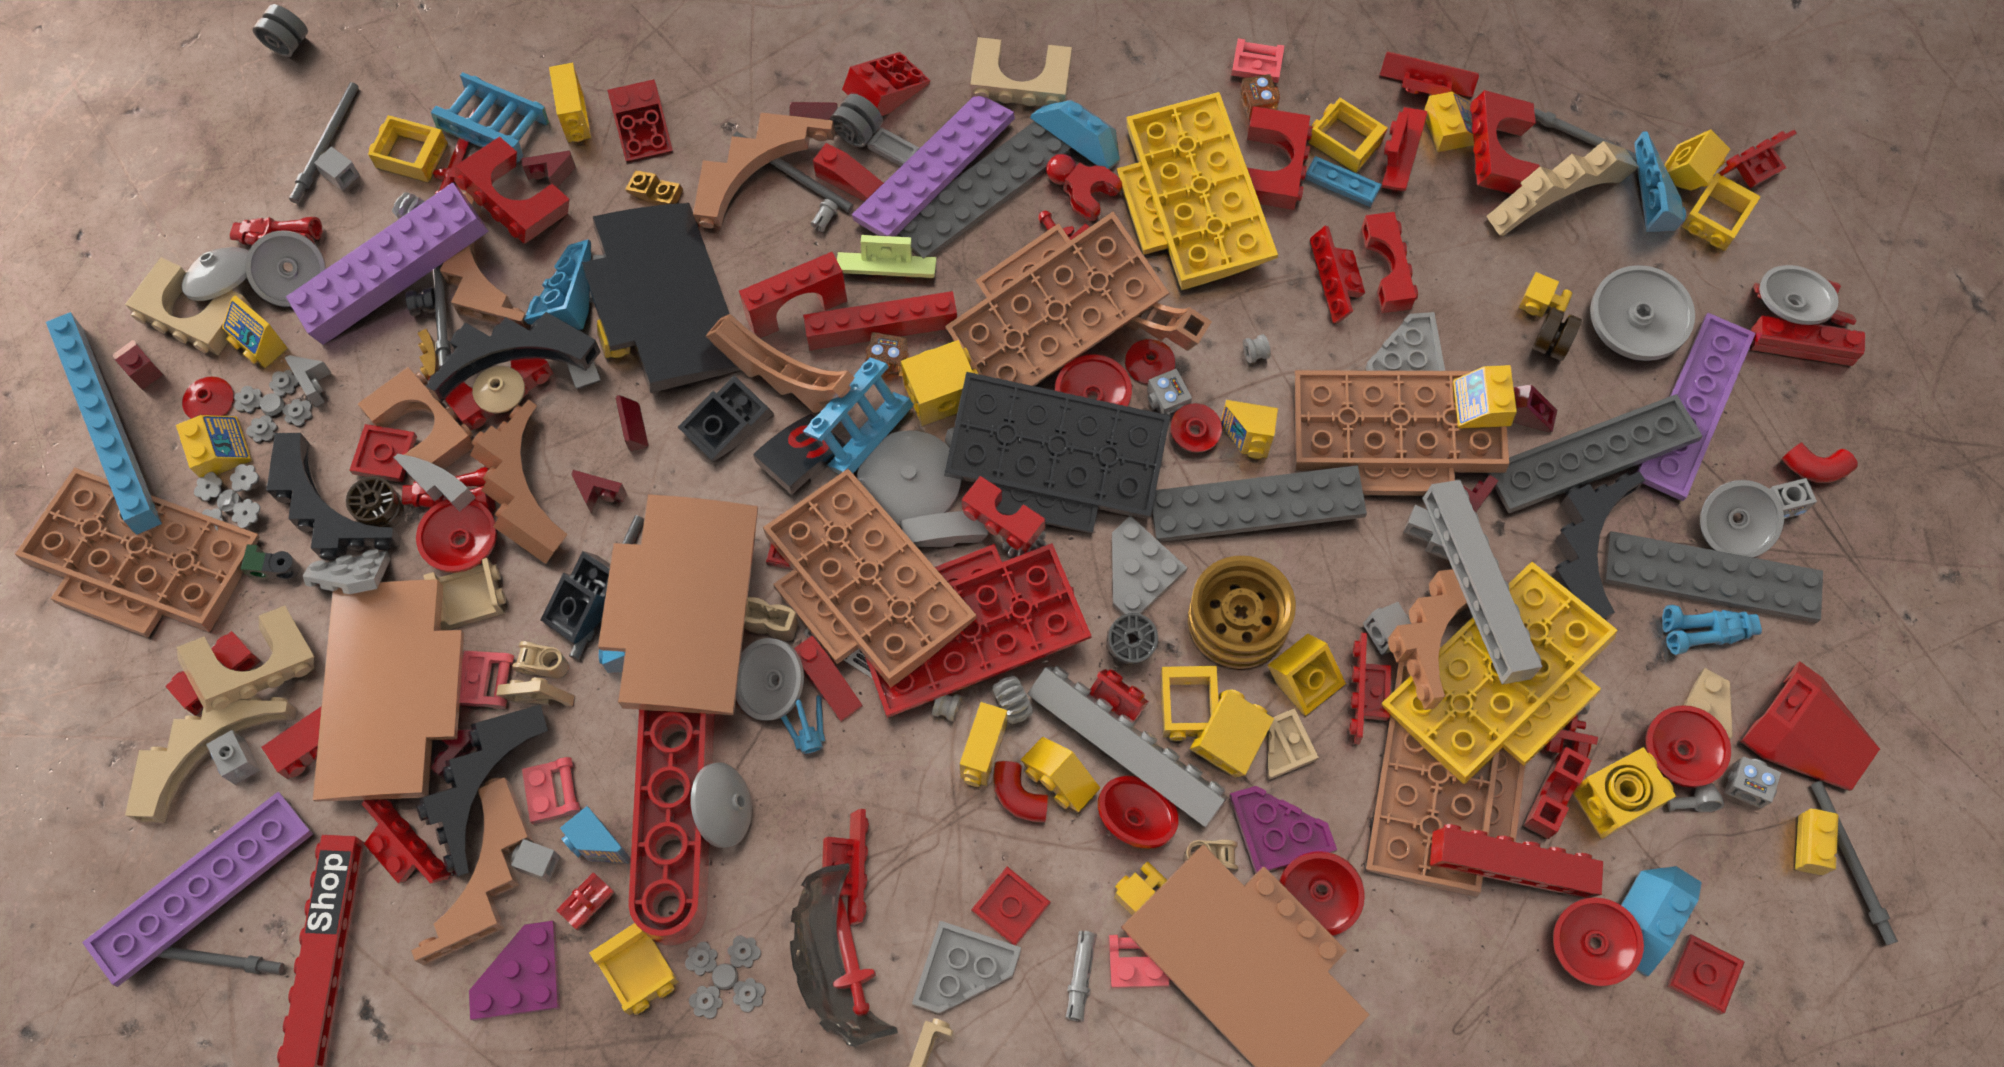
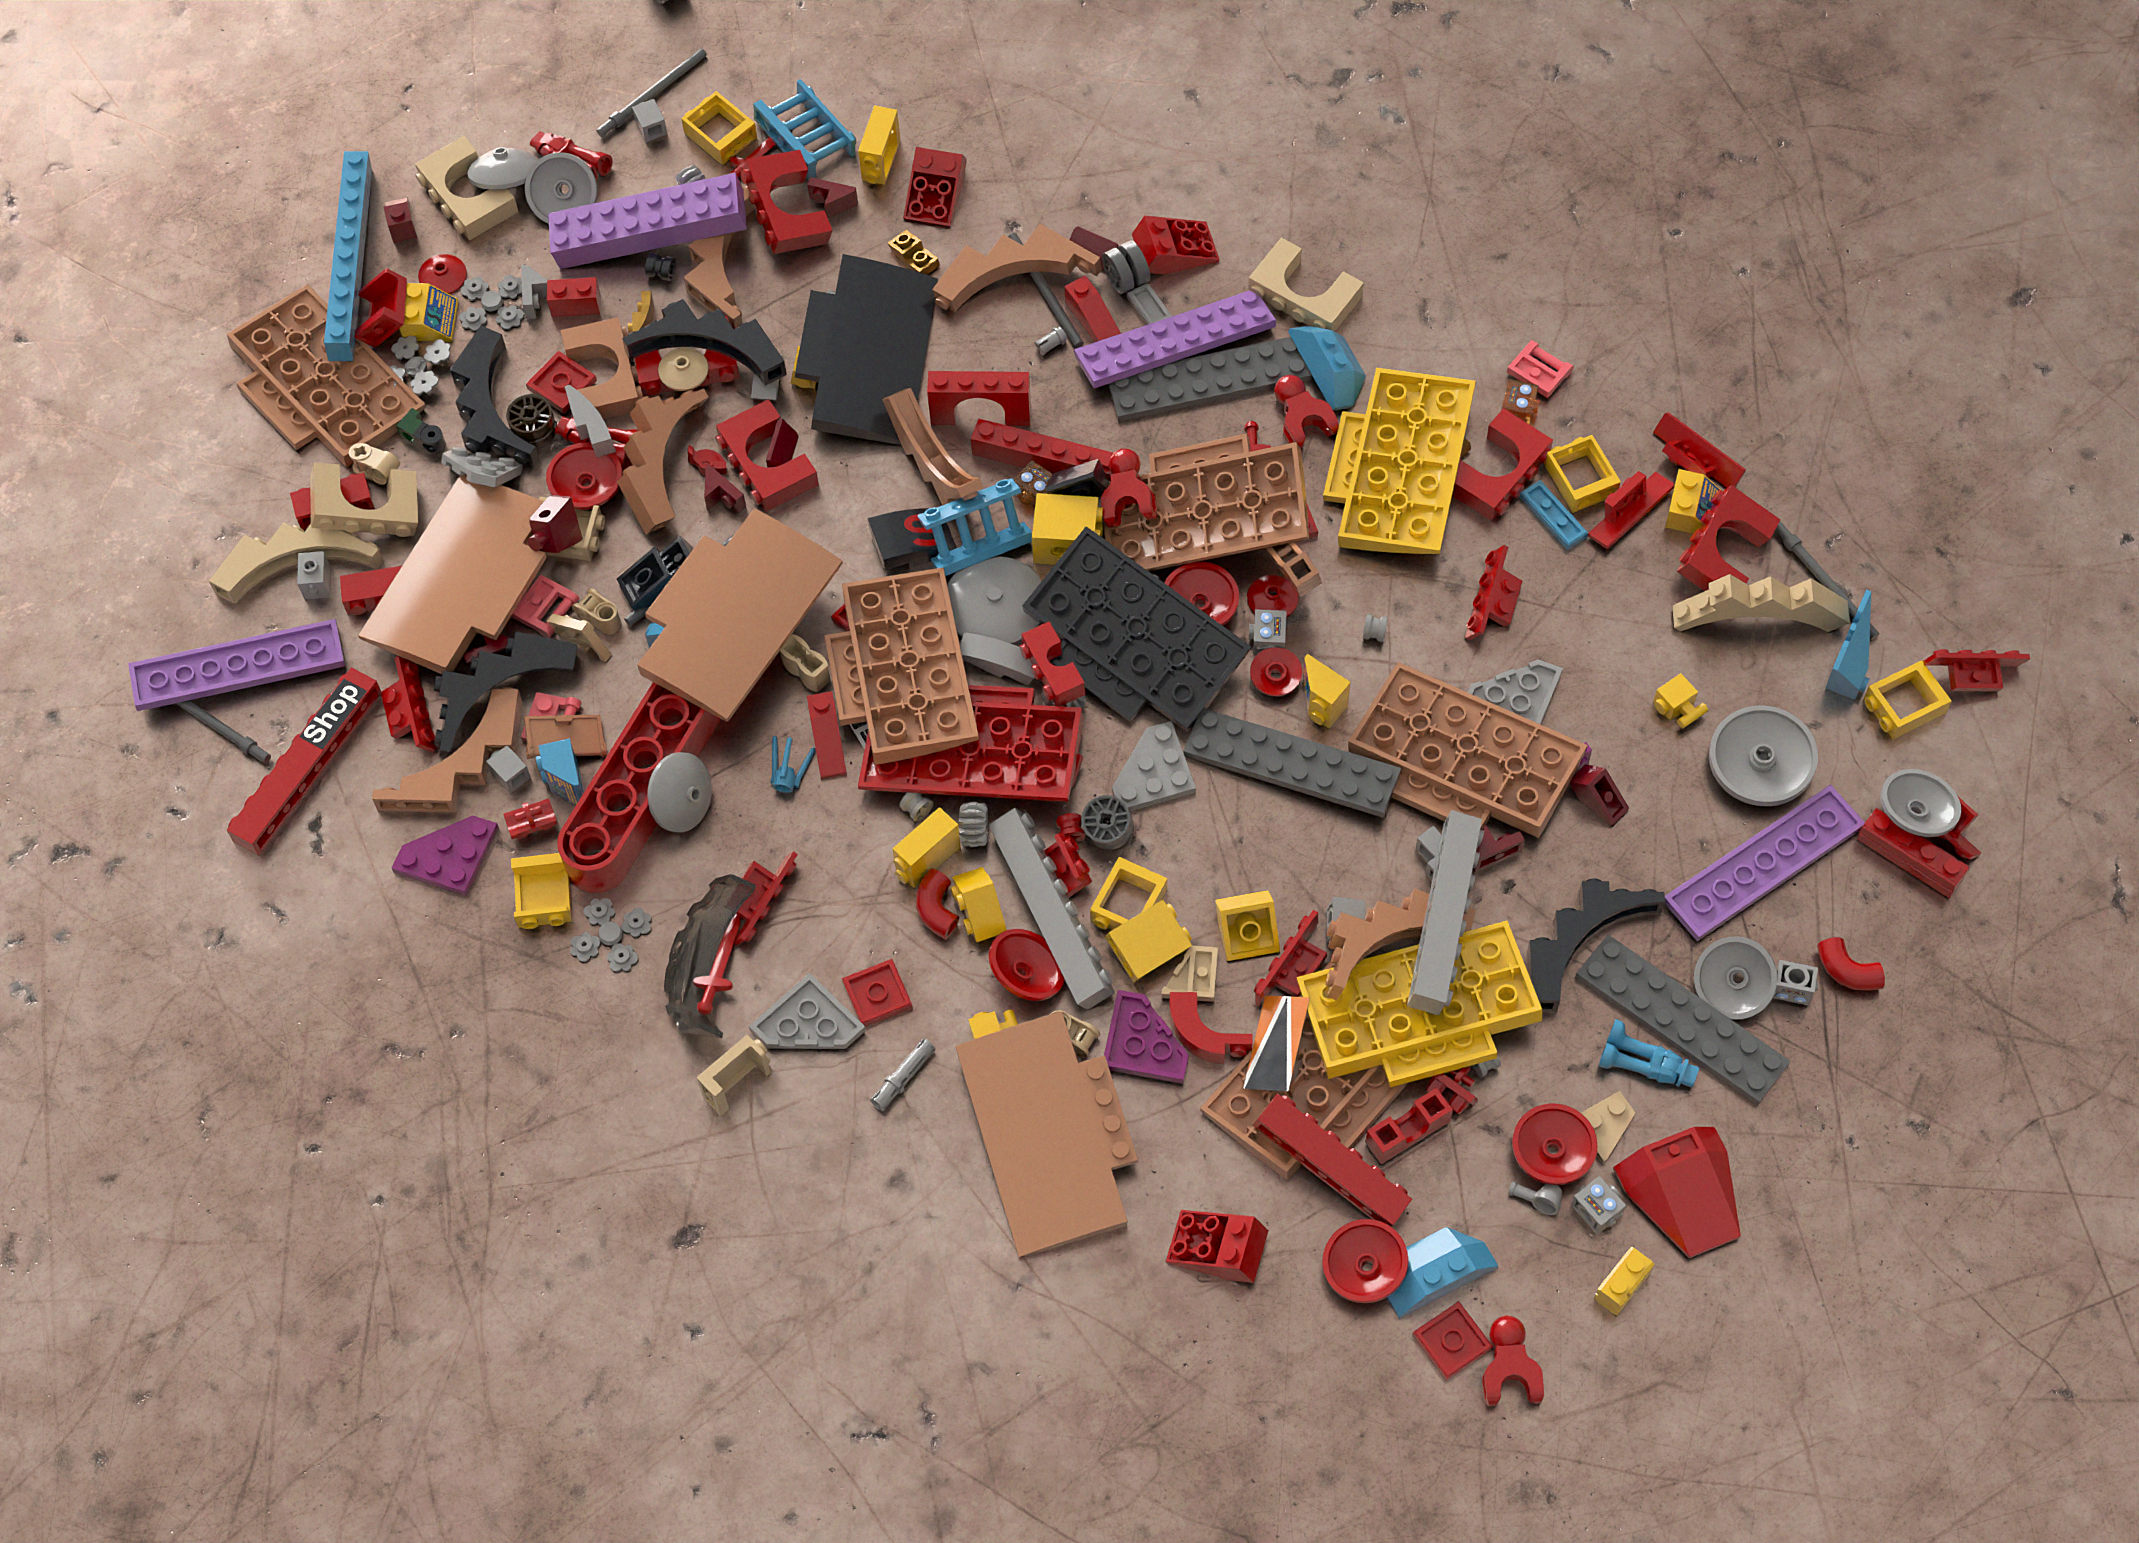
camera: 30 degrees right, 5 degrees down
slope [222,295,288,368] -> none
dark grey bar [433,263,451,369] -> none
dark azure wedge [524,239,591,330] -> none
black slope [678,375,774,461] -> none
light grey dish [736,638,804,720] -> none
yellowish green bracket [837,235,936,278] -> none
coral plate [1109,935,1169,989] -> none
pearl gold wheel [1188,556,1296,669] -> none
red dish [1279,851,1365,936] -> none
red arch [1361,212,1418,313] -> none
yellow slope [1453,365,1517,428] -> none
dark grey plate [1487,394,1702,513] -> none
dark brown wheel [1532,307,1582,361] -> none
yellow brick [1573,747,1676,839] -> none
yellow slope [1664,129,1731,191] -> none
dark grey bar [1811,781,1898,945] -> none
none -> tan piece [349,443,400,485]
none -> red panel [354,269,407,348]
none -> nougat door [524,714,607,759]
none -> dark red torso [528,494,583,554]
none -> red brick [547,277,601,317]
none -> red piece [688,445,726,476]
none -> red arch [715,399,819,512]
none -> black slope [1046,459,1110,500]
none -> red wheel [1056,813,1085,843]
none -> red piece [1101,448,1157,528]
none -> red slope [1166,1210,1269,1283]
none -> red arch [1169,992,1253,1064]
none -> sticker [1243,995,1309,1091]
none -> red piece [1482,1315,1544,1406]

